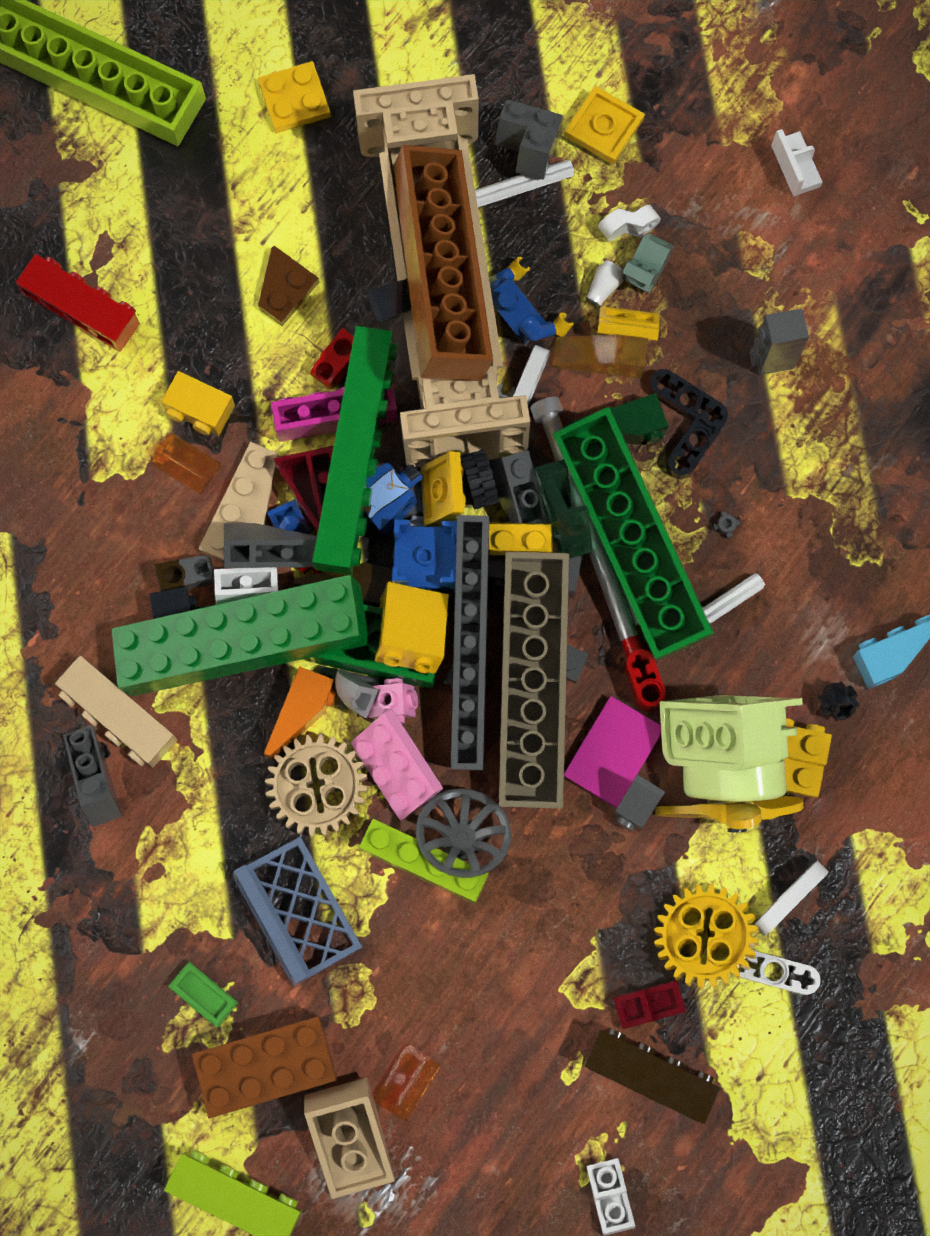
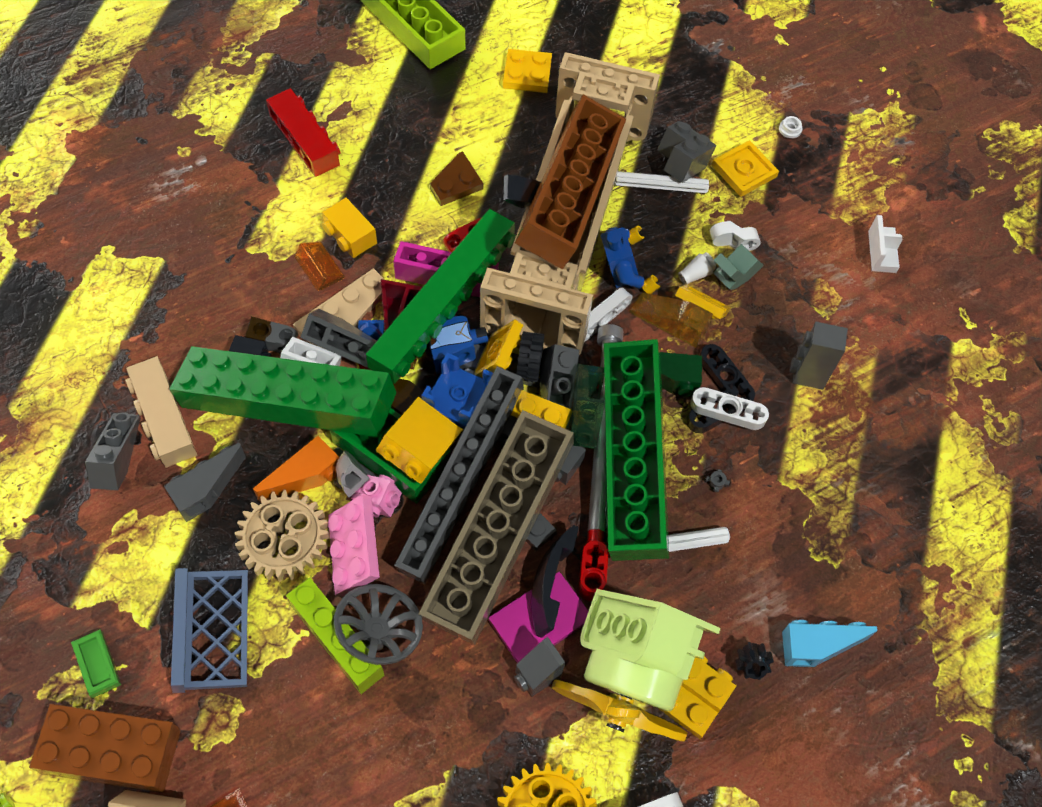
camera: 20 degrees right, 15 degrees down
none -> dark grey slope [164,442,246,522]
none -> black slope [531,525,579,638]
none -> white beam [690,387,769,430]
none -> white plate [779,116,803,138]

